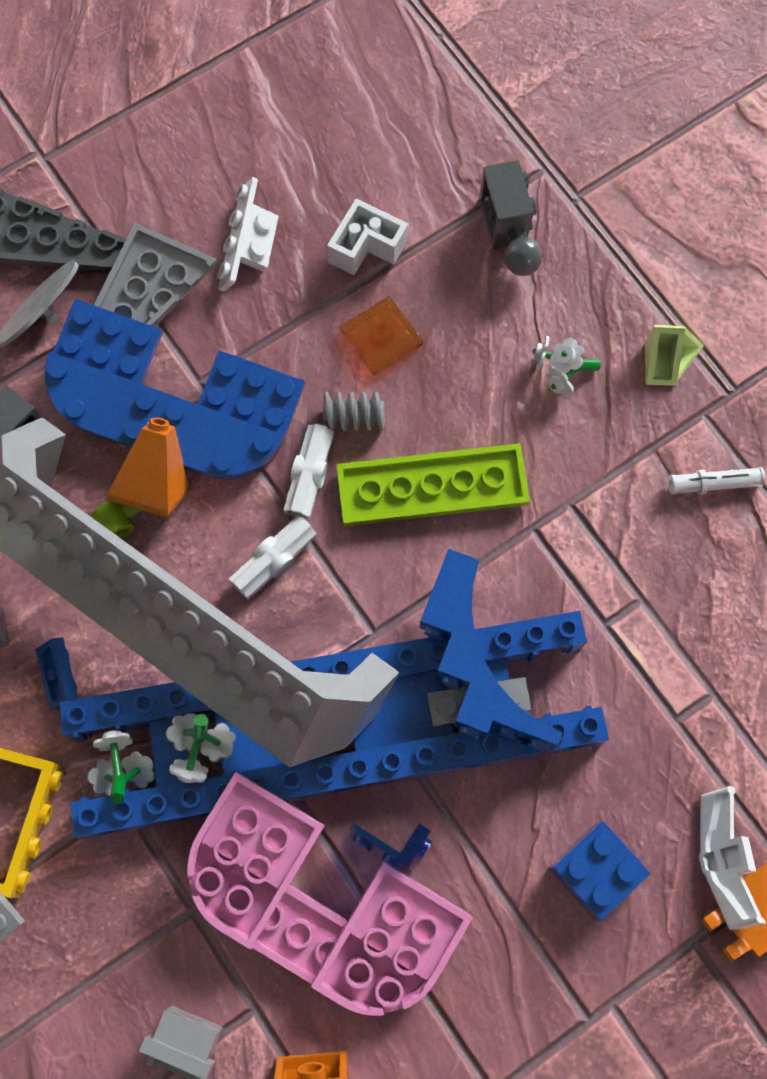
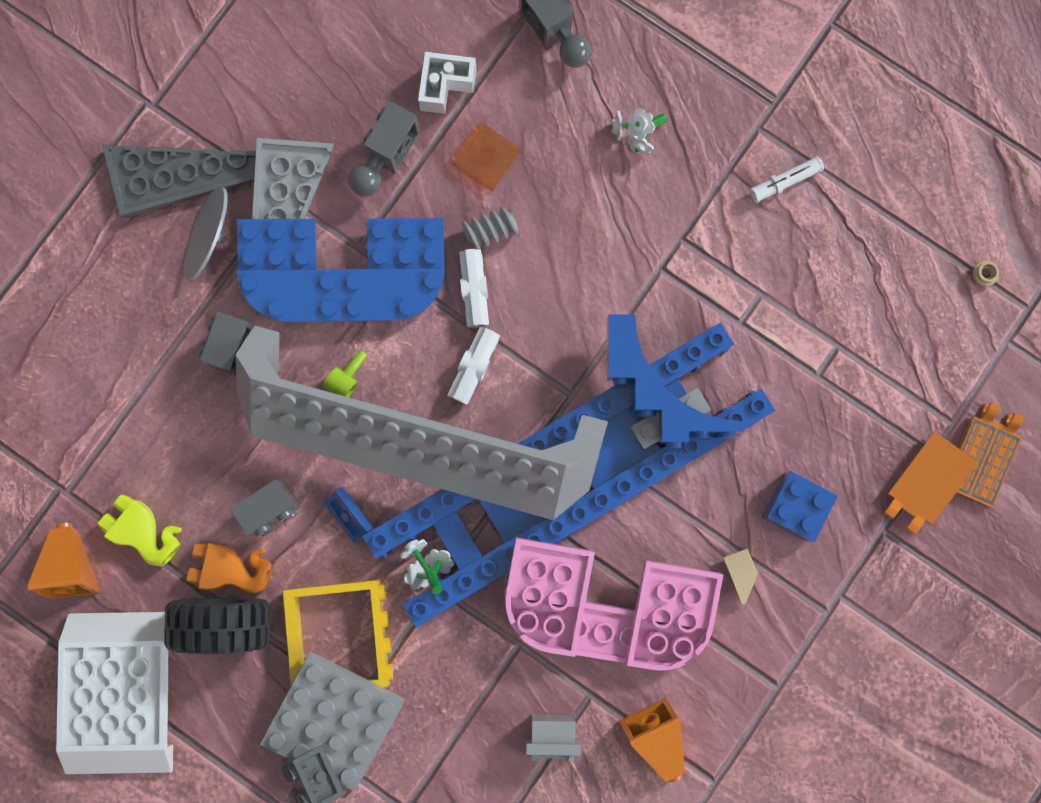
camera: 20 degrees left, 10 degrees up
orange slope [106,418,189,517] -> none
white plant [166,713,236,783] -> none
white bracket [217,177,278,292] -> none
lime plate [336,443,530,527] -> none
clear blue bracket [350,823,433,870] -> none
yellowish green slope [645,325,704,386] -> none
white plate [699,786,766,930] -> none
none -> dark grey brick [349,101,421,197]
none -> tan slope [723,549,758,607]

